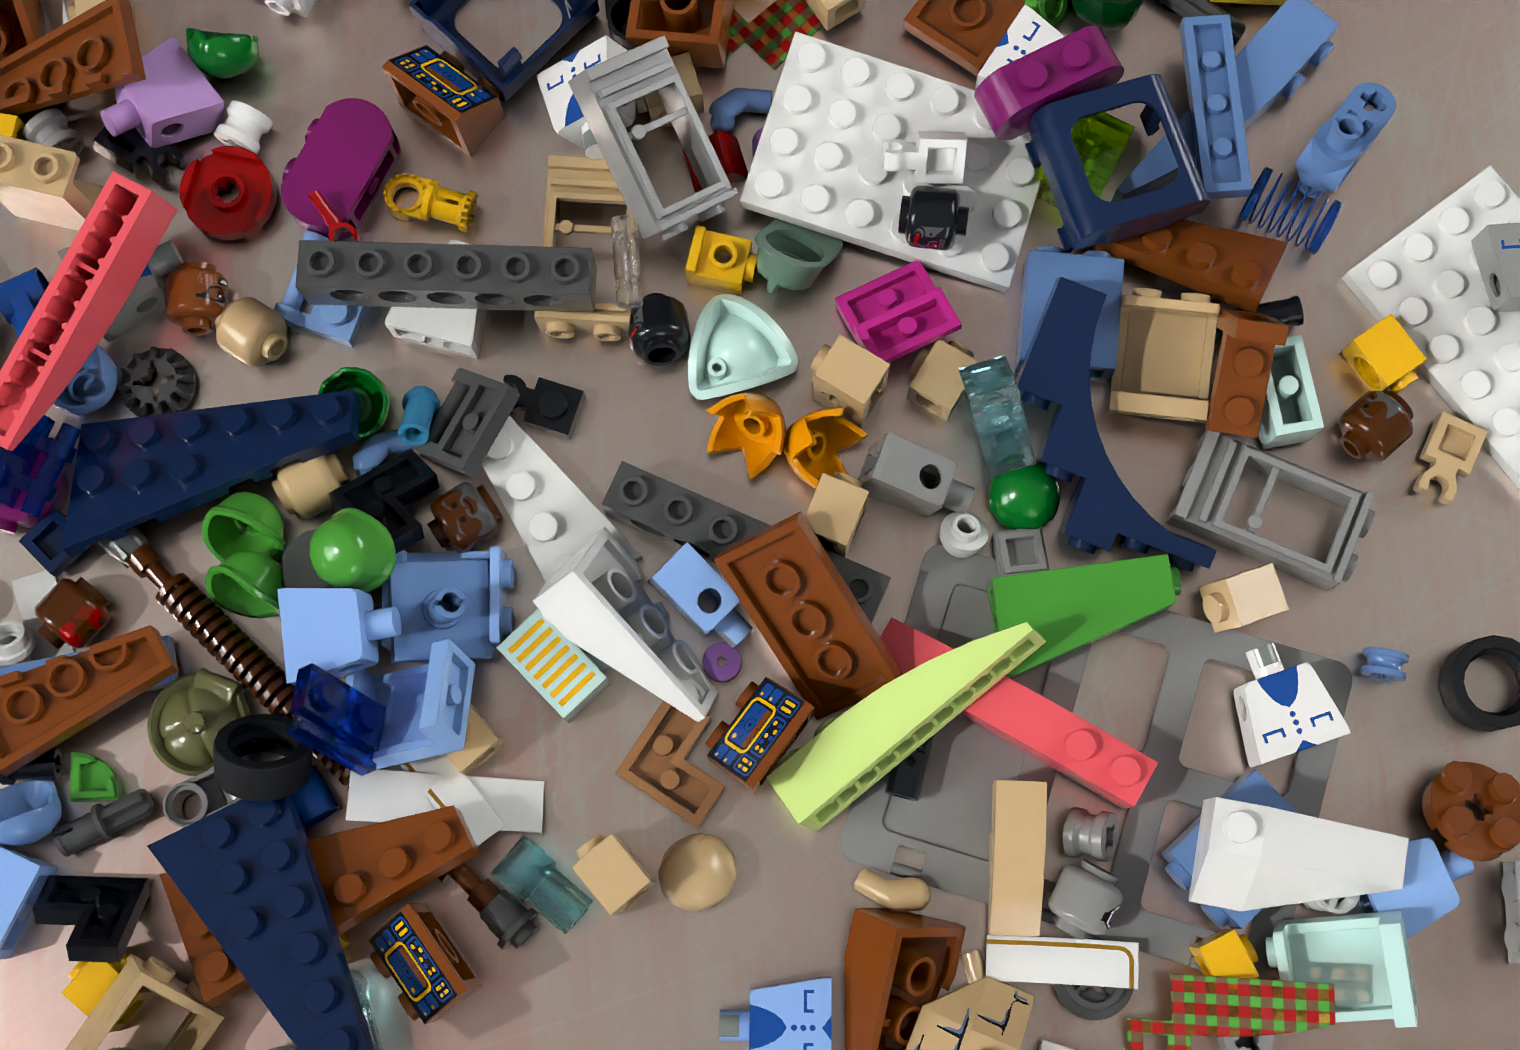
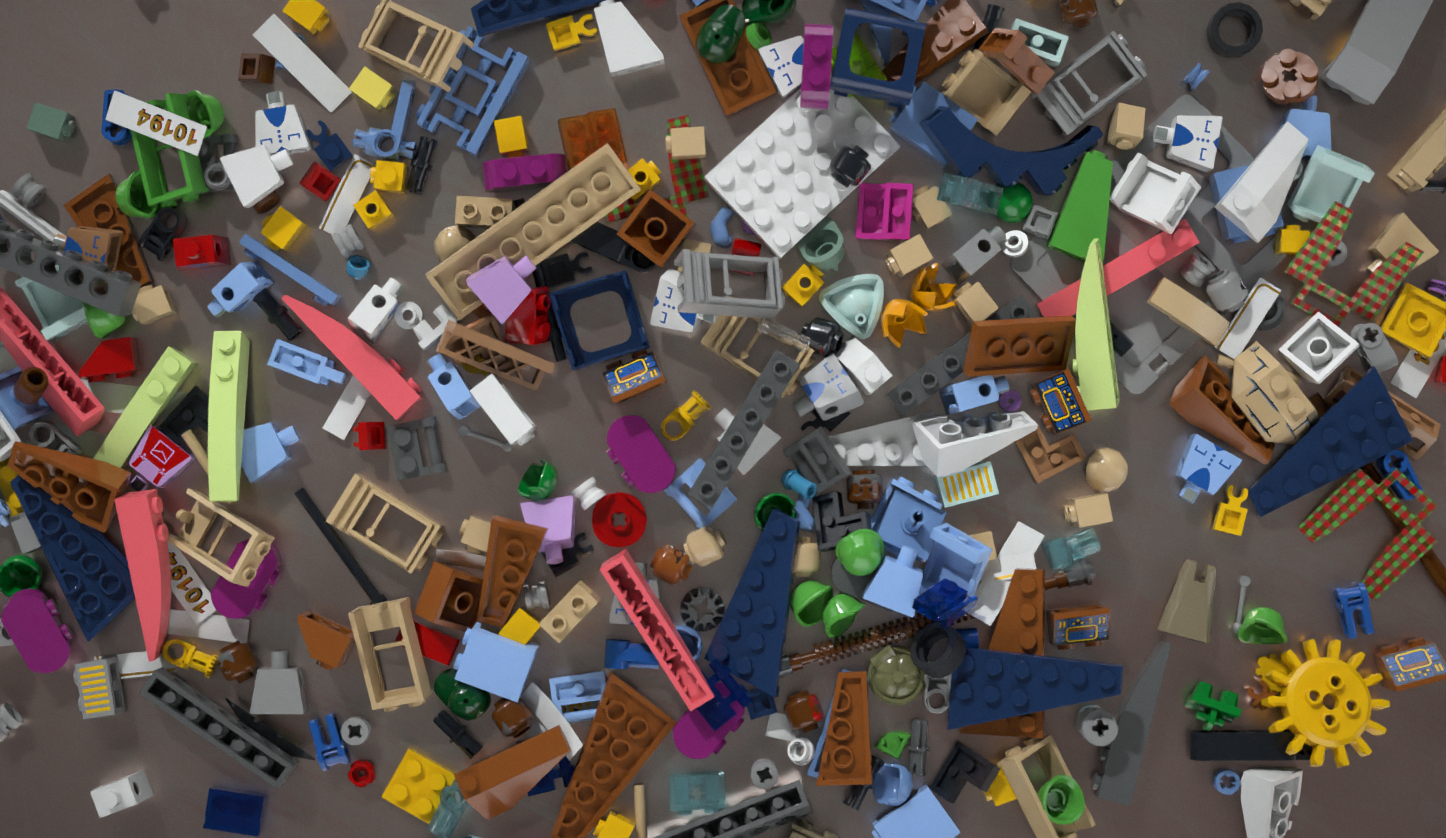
camera: 65 degrees left, 10 degrees up
red hand [308,190,361,242] -> none
tan arm [854,868,930,913] -> none
white plate [881,131,967,184] -> none
none -> light grey torso [792,353,864,421]
none -> white slope [834,336,893,395]
none -> white panel [1110,152,1201,234]

